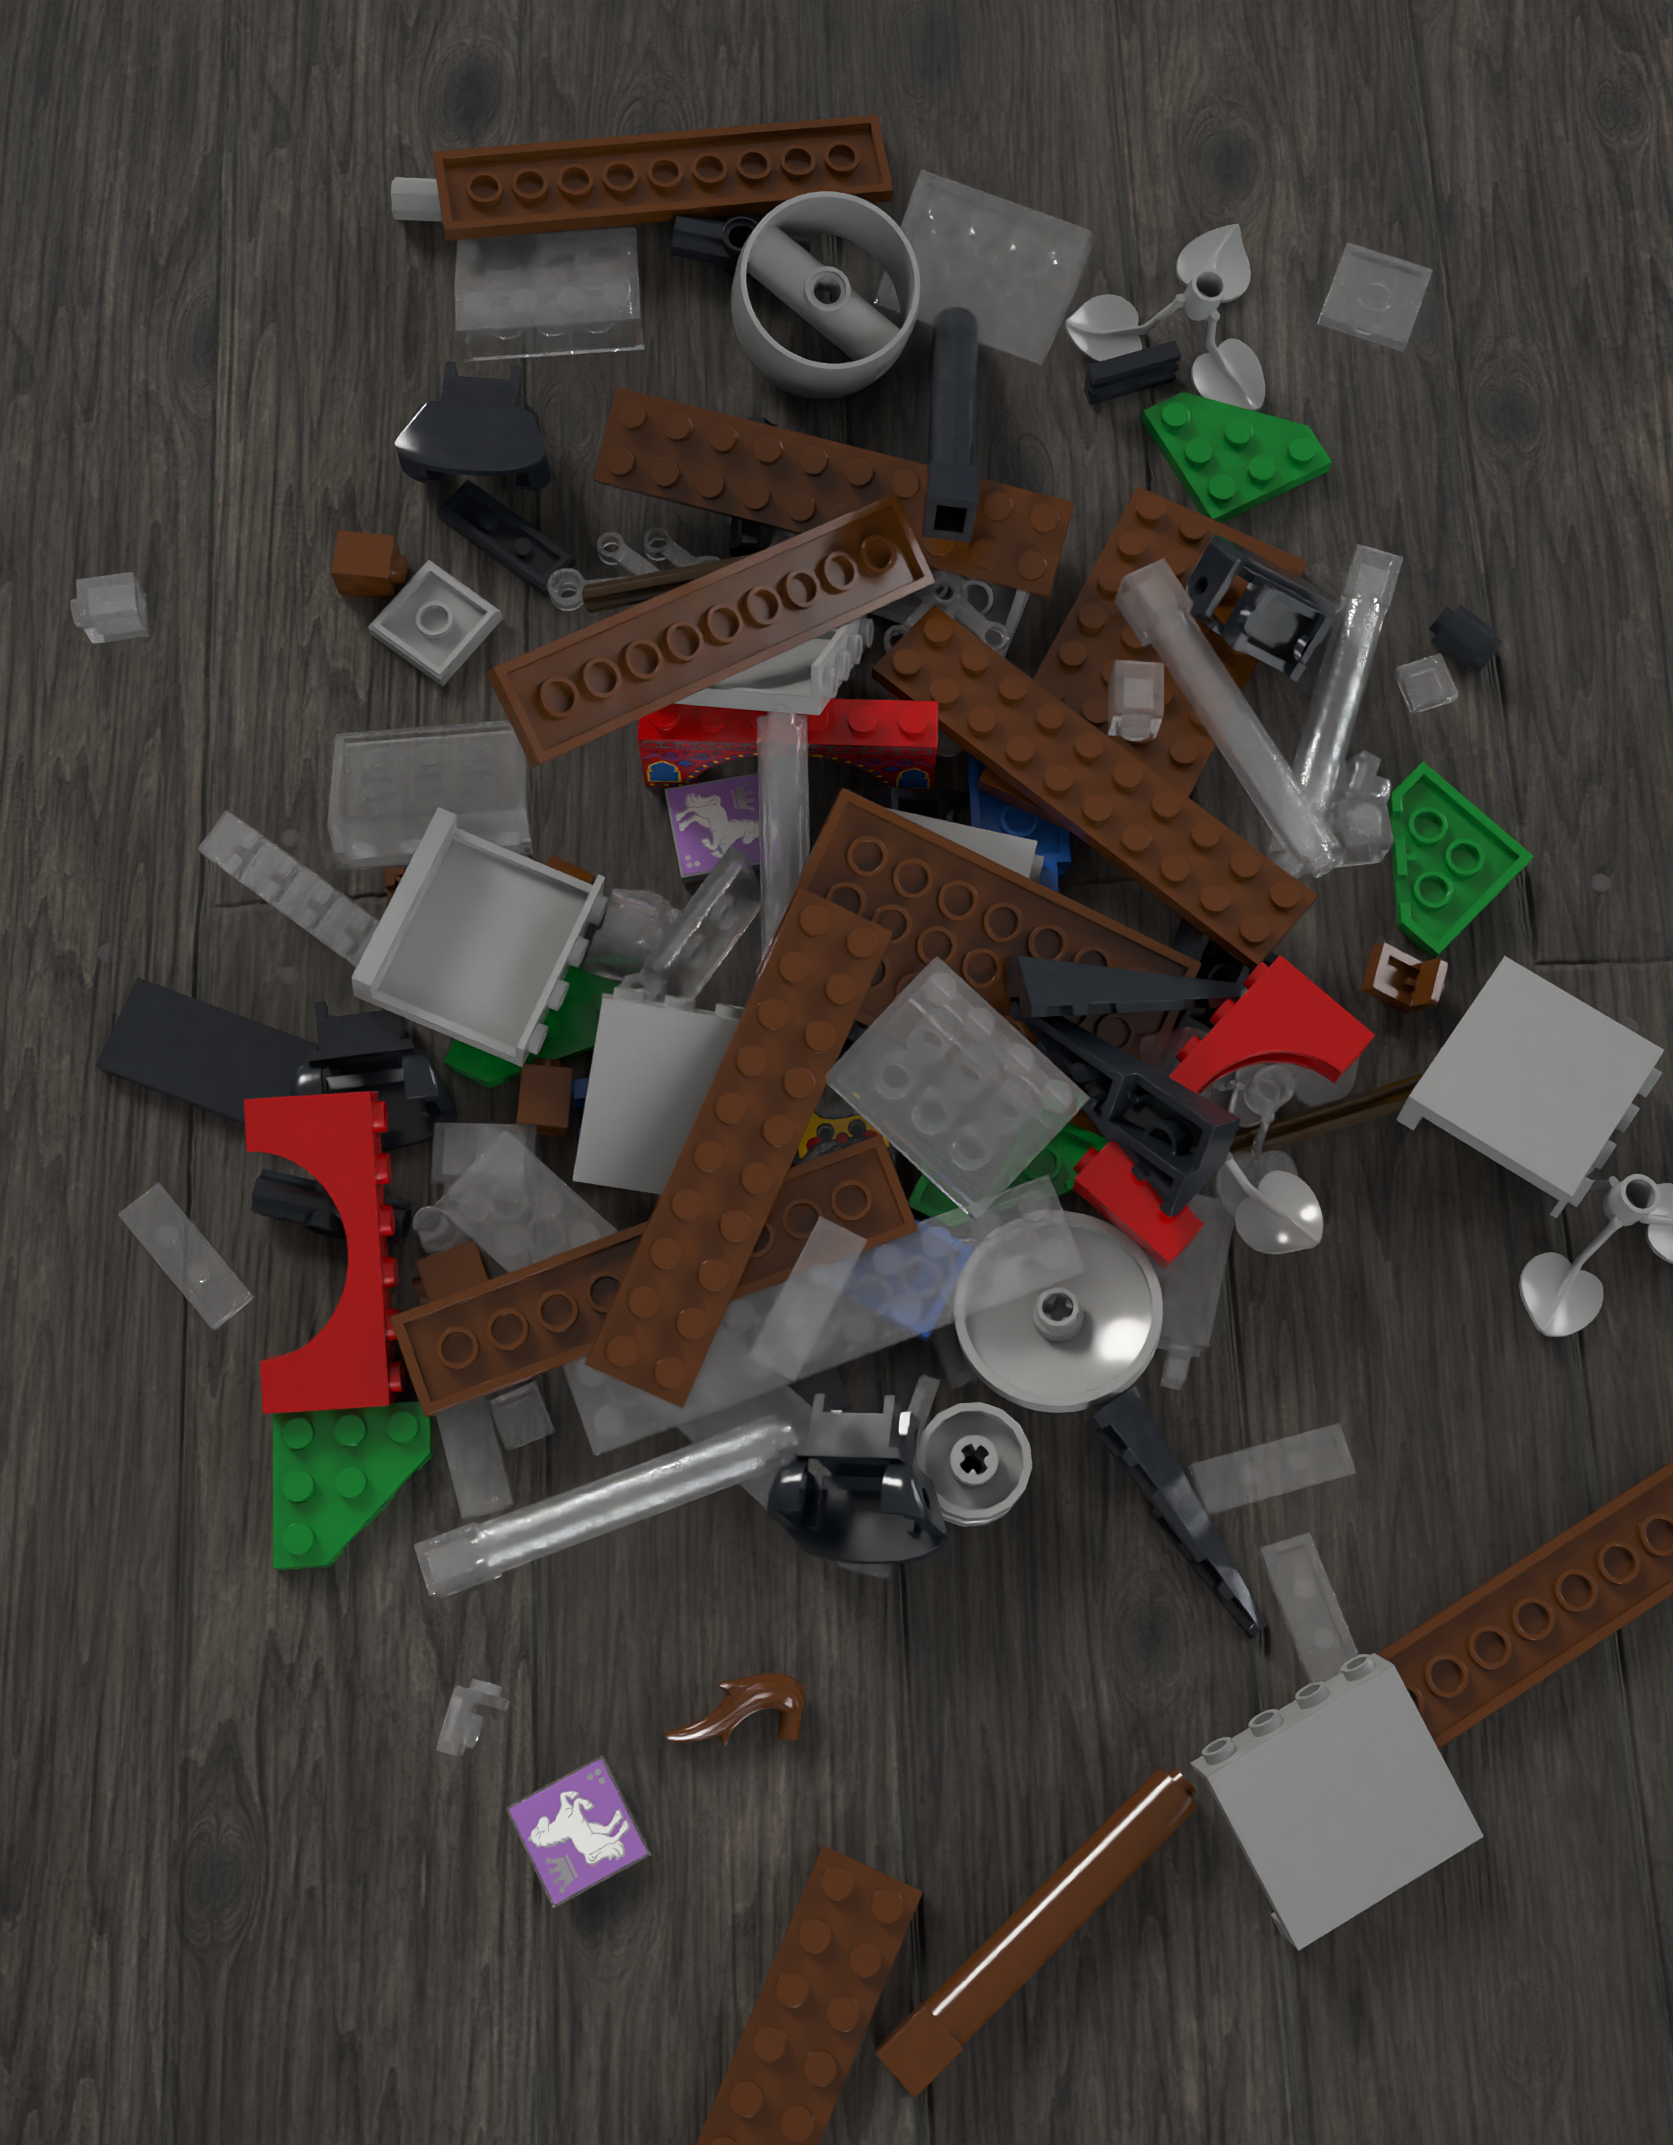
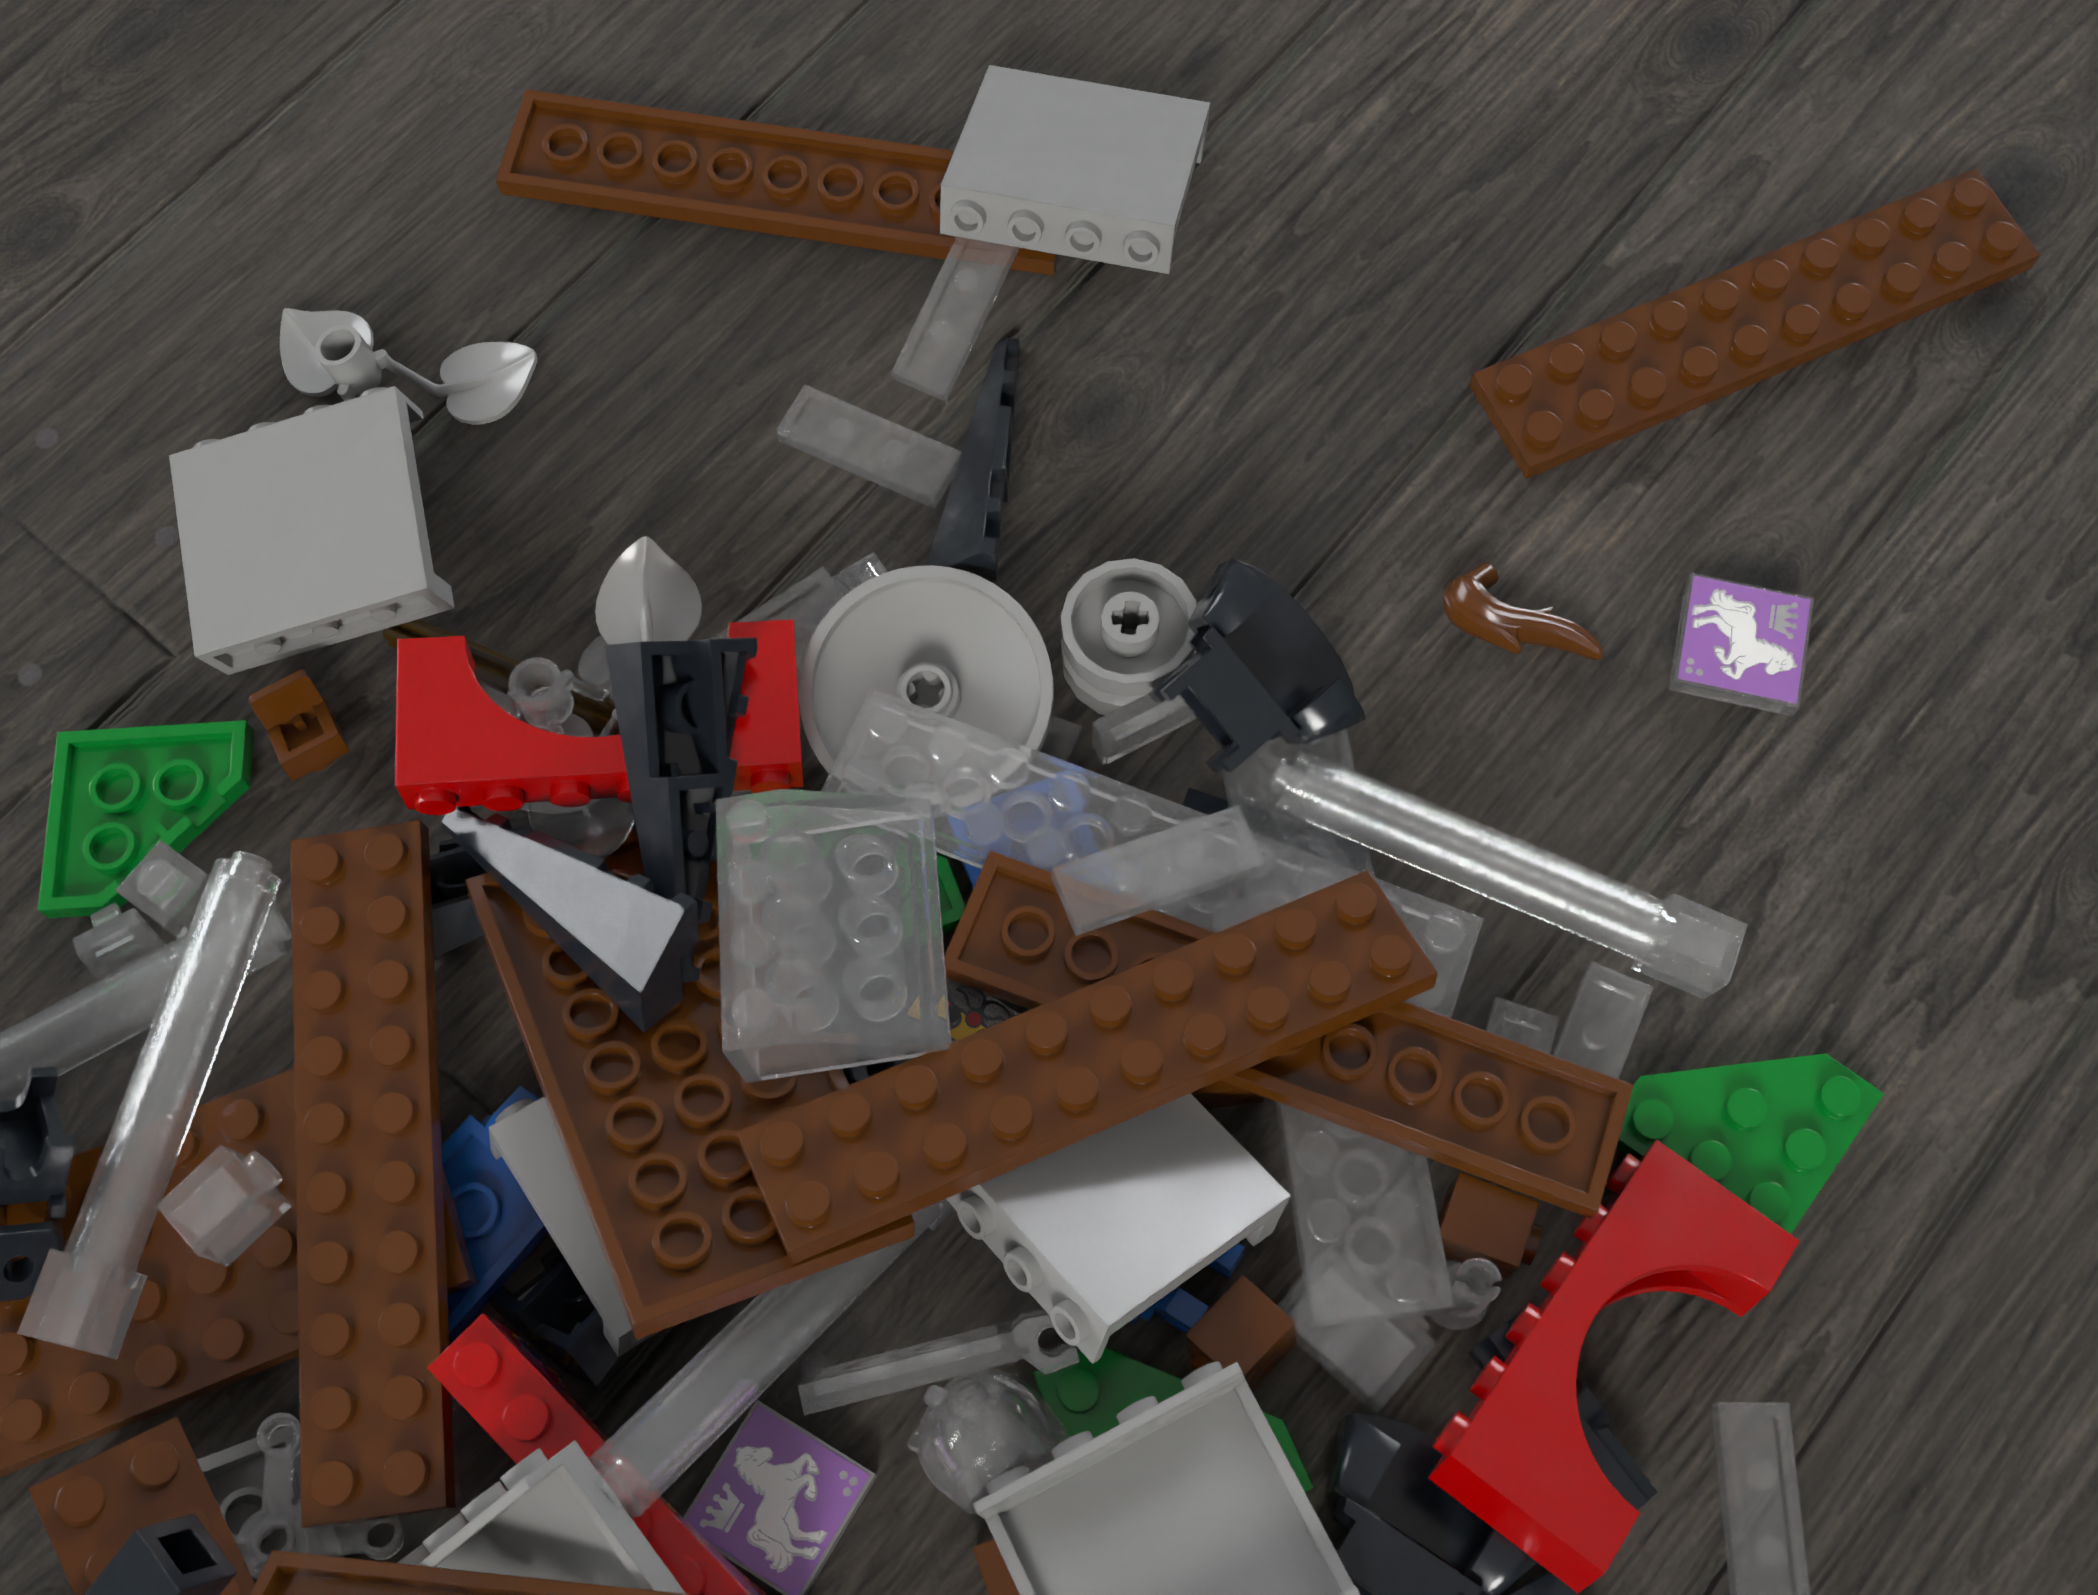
camera: 135 degrees left, 5 degrees down
clear bracket [436,1679,512,1757] -> none
reddish brown brick [875,1767,1197,2098] -> none

